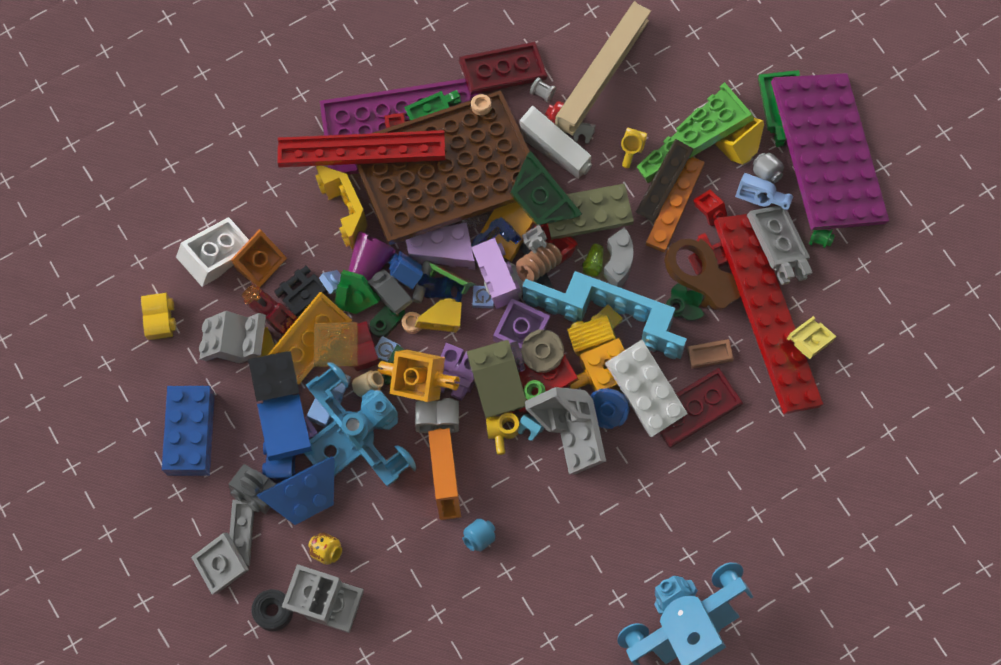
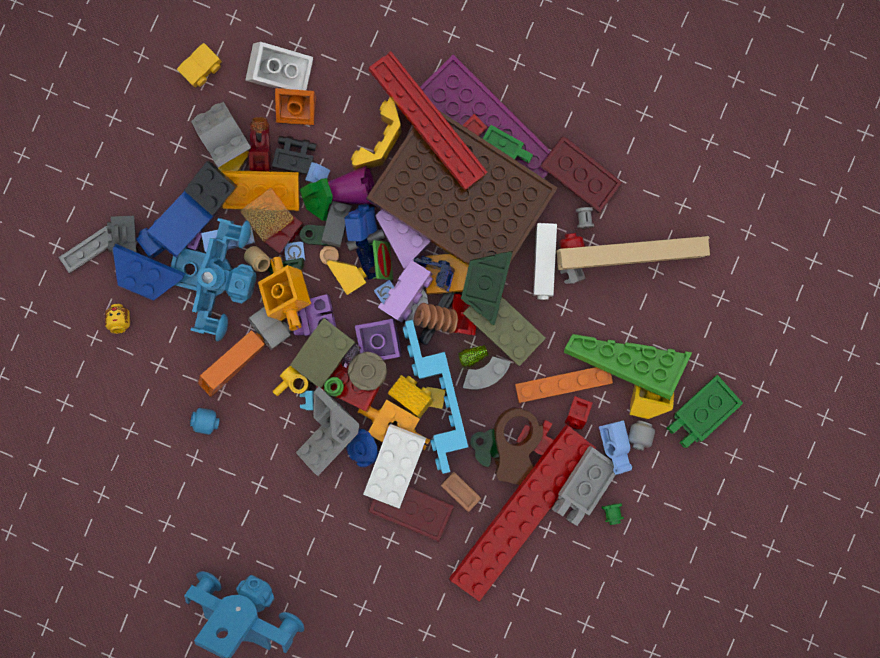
camera: 50 degrees right, 15 degrees up
blue brick [162,386,215,476] -> none
light grey plate [191,533,249,594] -> none
black tyre [251,589,293,631] -> none
light grey bracket [282,564,364,633] -> none
light nougat tile [471,94,492,115] -> none
light grey plate [522,226,547,254] -> none
yellow piece [621,128,648,168] -> none
dark brown tile [635,139,694,222] -> none
magenta plate [771,73,889,231] -> none
light yellow plate [787,316,836,359] -> none

